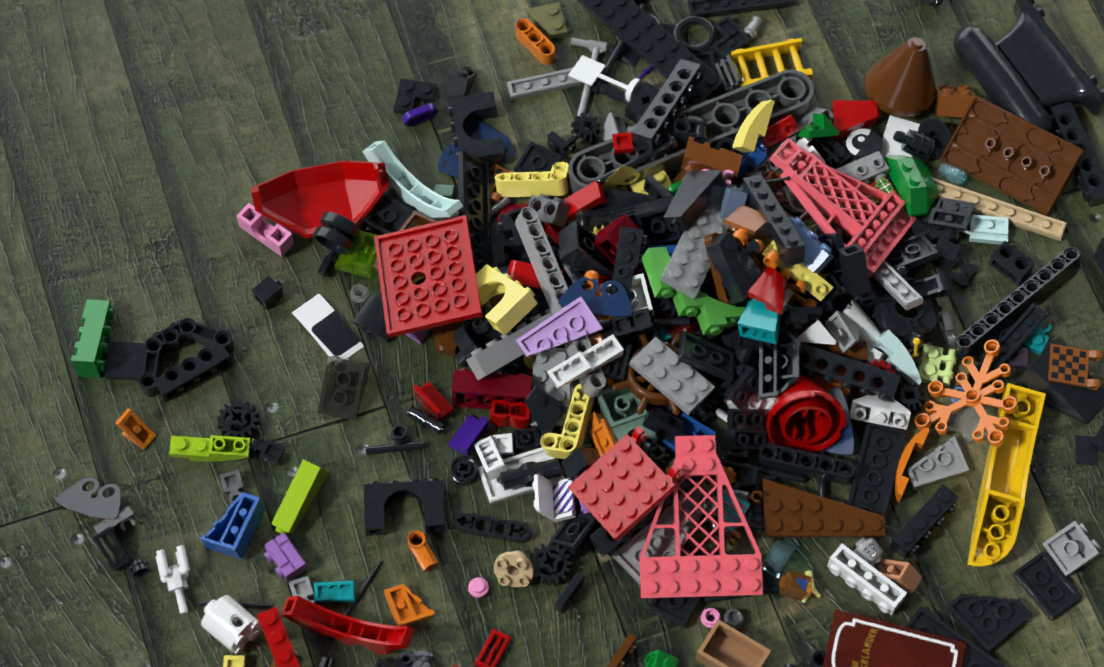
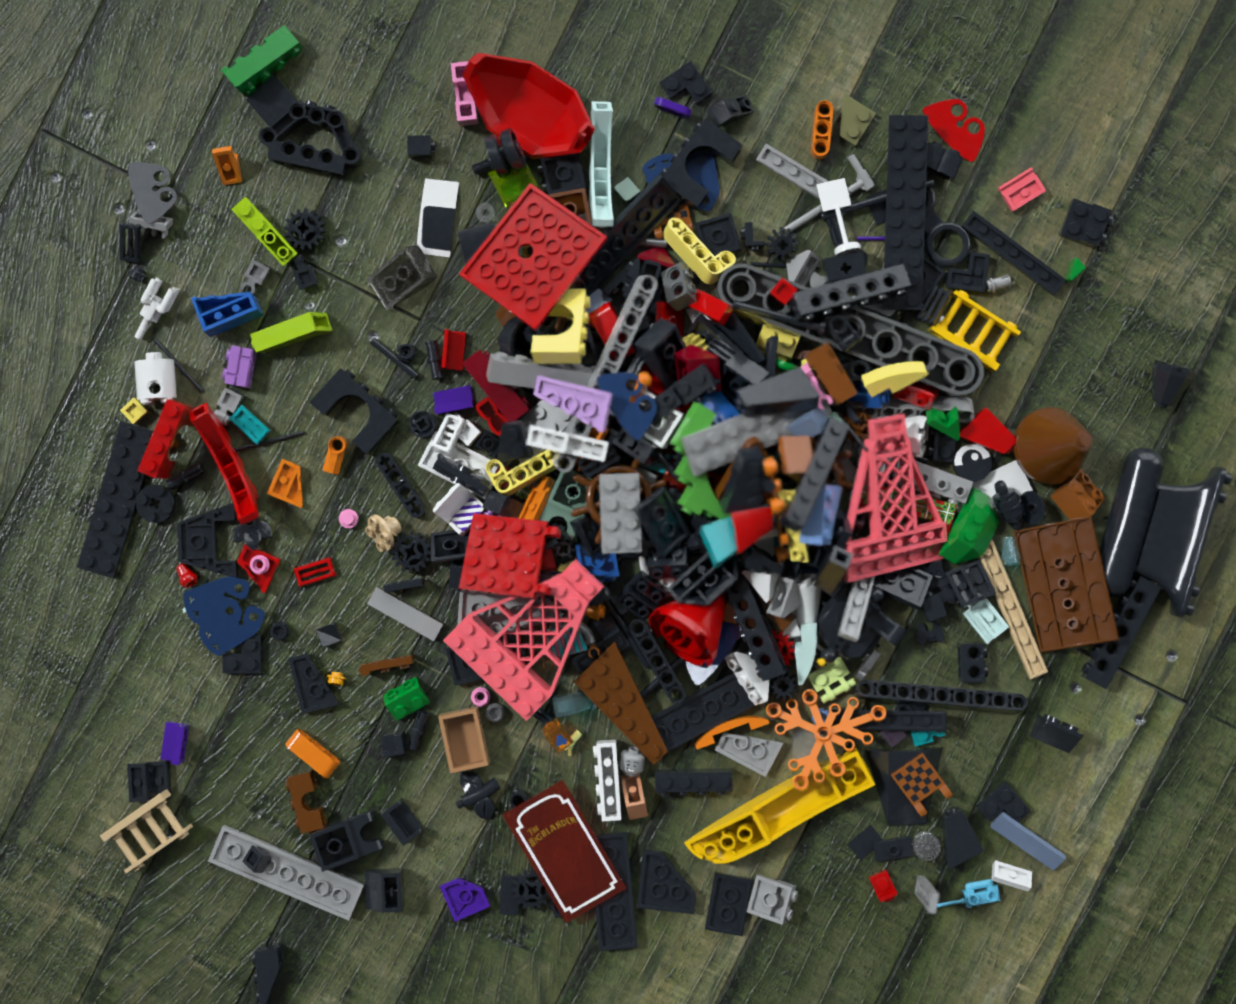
camera: 50 degrees right, 25 degrees up
none -> light grey tile [367,587,444,641]

